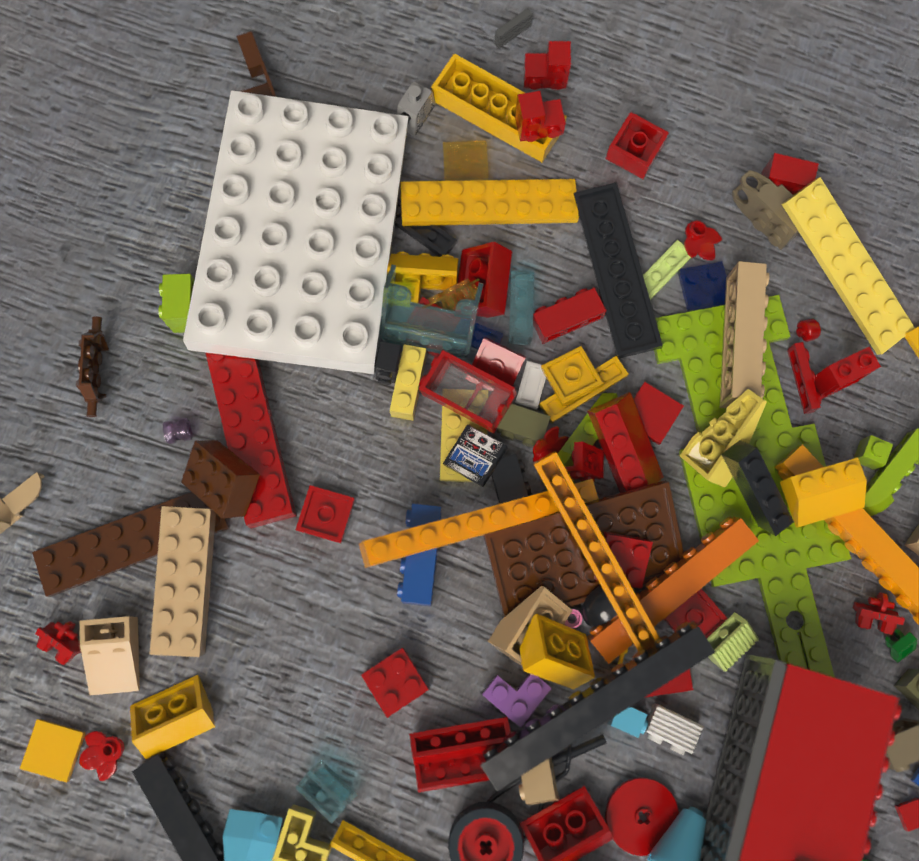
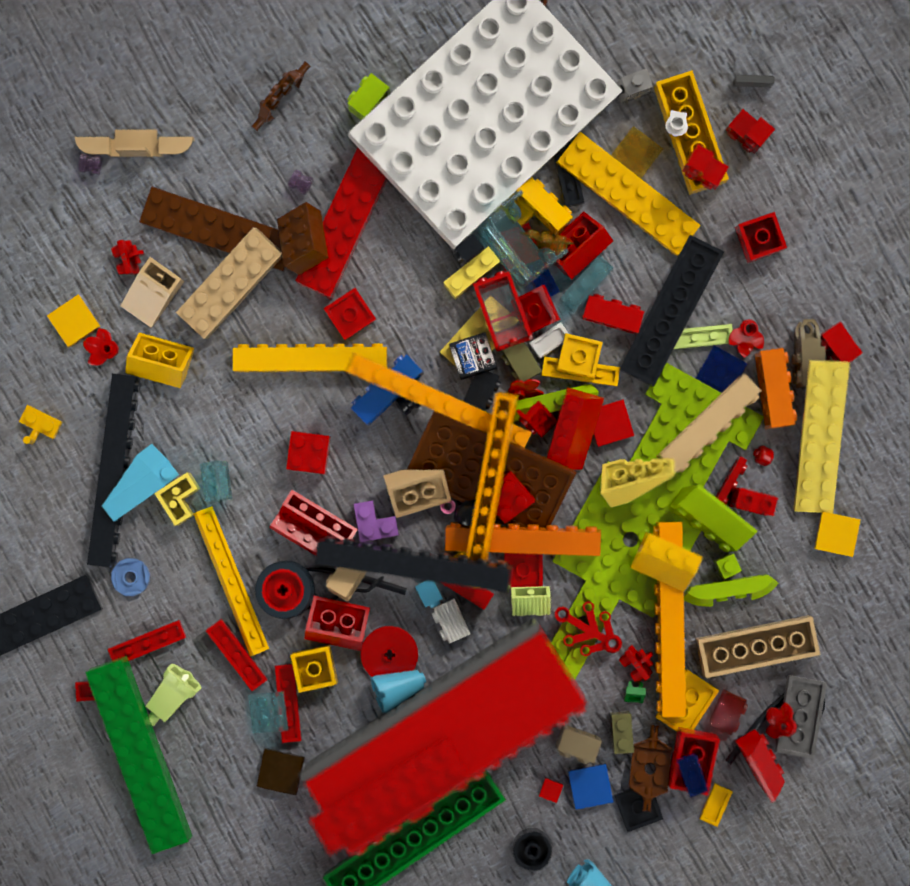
camera: 45 degrees right, 10 degrees up
yellow slope [519,614,595,690] -> none
black brick [721,440,794,536] -> none
none -> yellow brick [233,343,387,372]
none -> black wheel [396,397,422,416]
none -> red plant [554,601,622,656]
none -> white animal [665,110,688,137]
none -> lime slope [671,484,757,552]
none -> orange brick [754,348,797,429]

